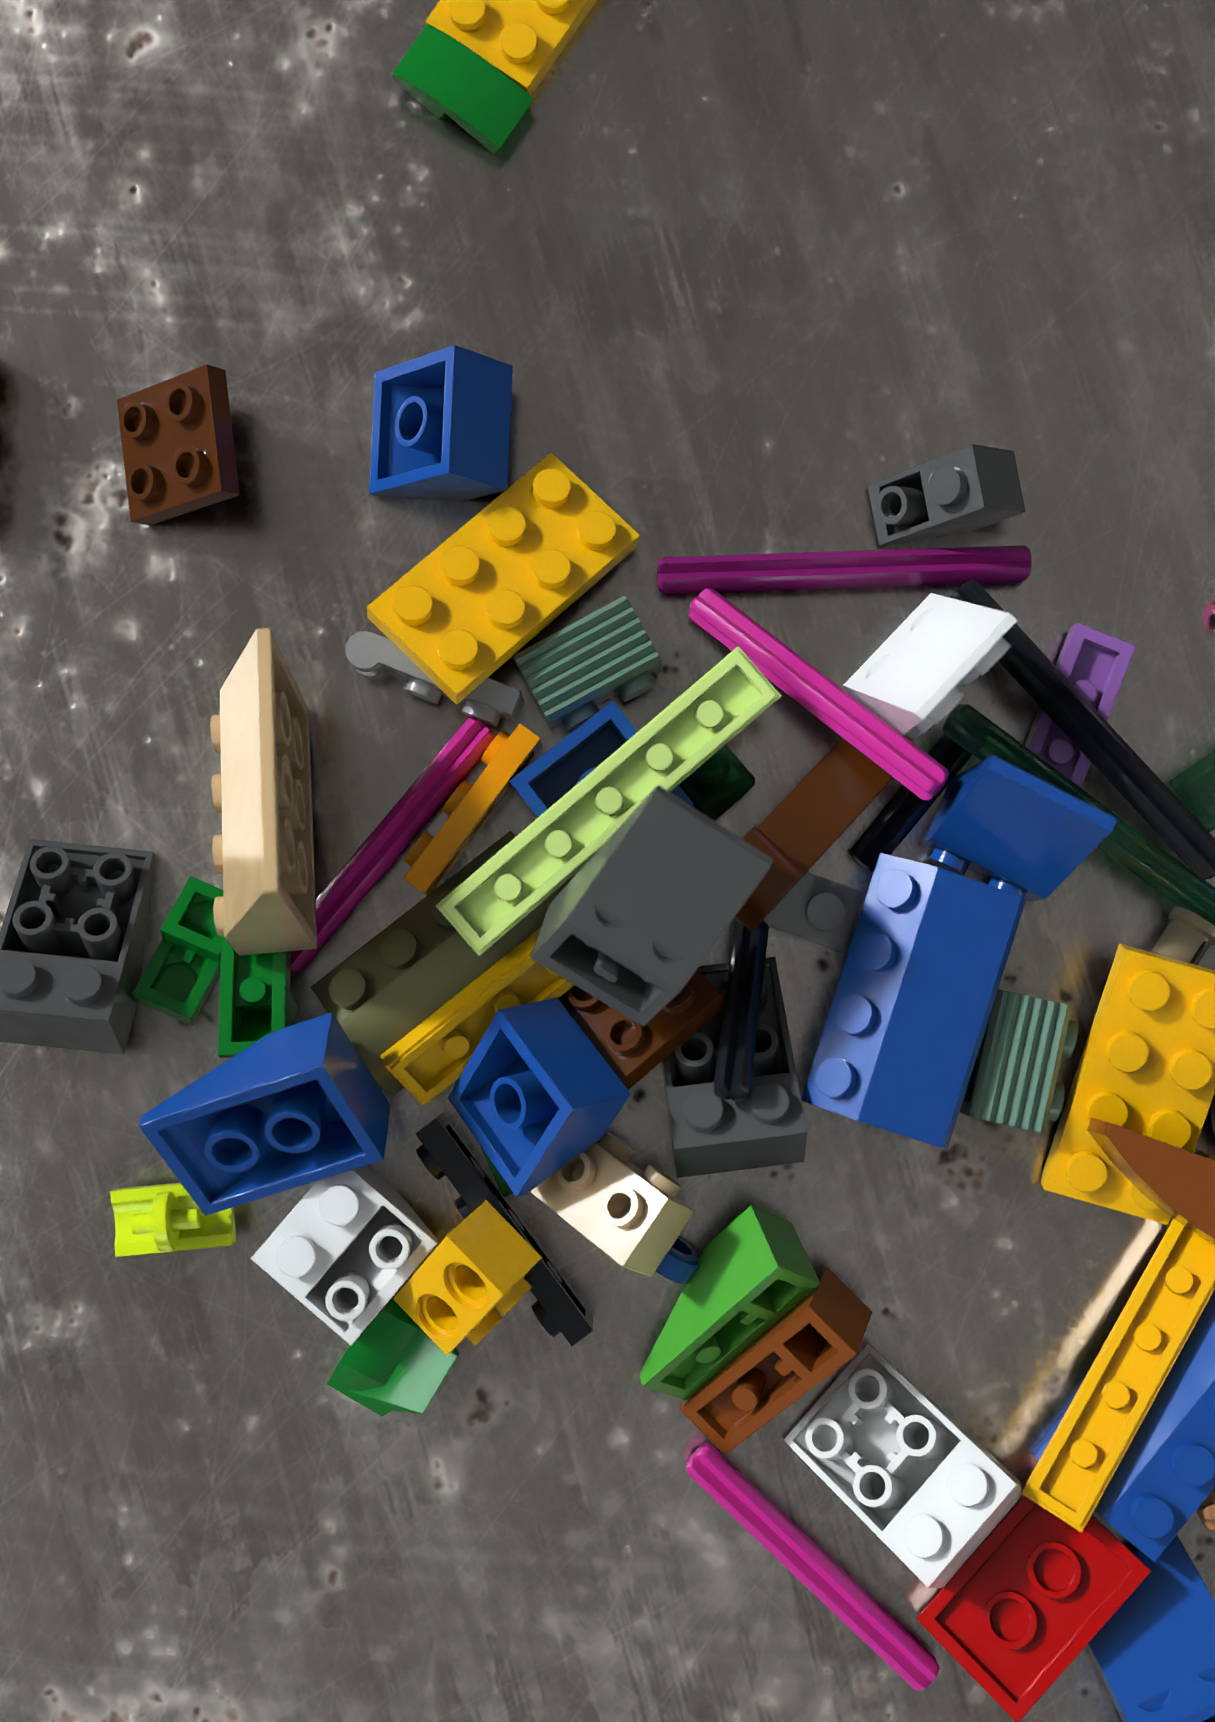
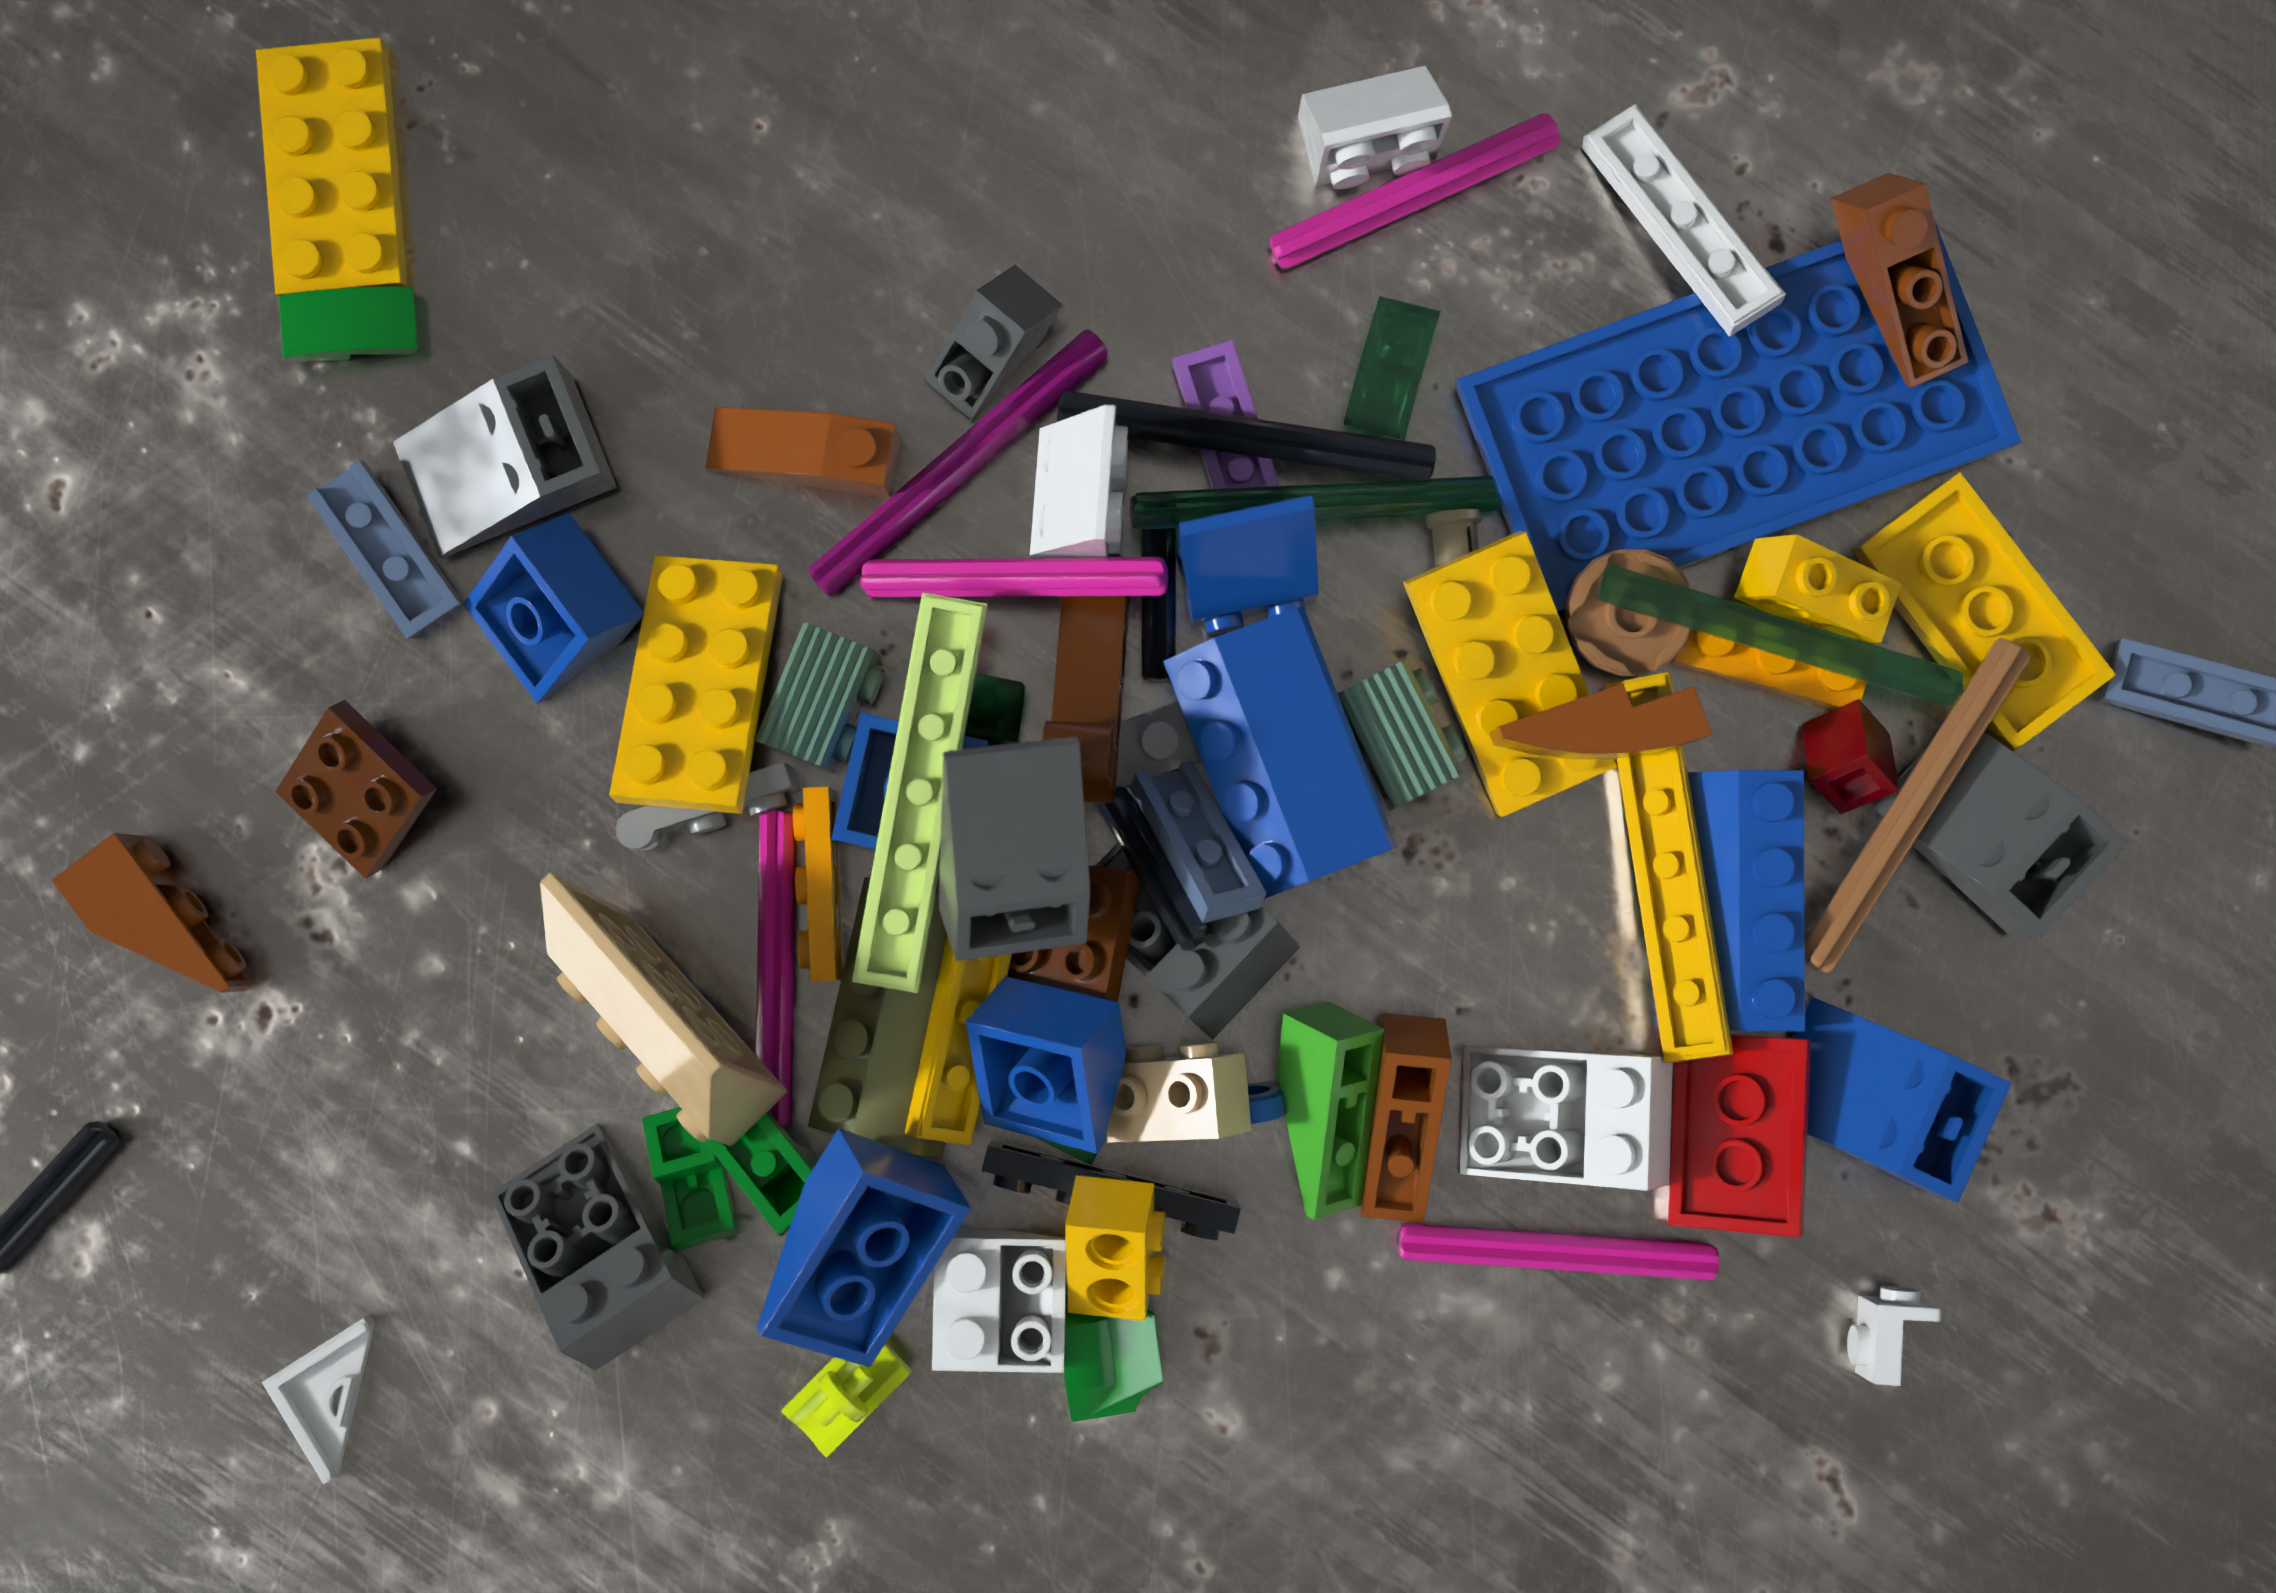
camera: 40 degrees left, 0 degrees up
none -> sand blue hinge [306,460,463,639]
none -> slope [393,354,617,559]
none -> dark orange slope [705,407,902,499]
none -> sand blue hinge [1130,760,1266,923]

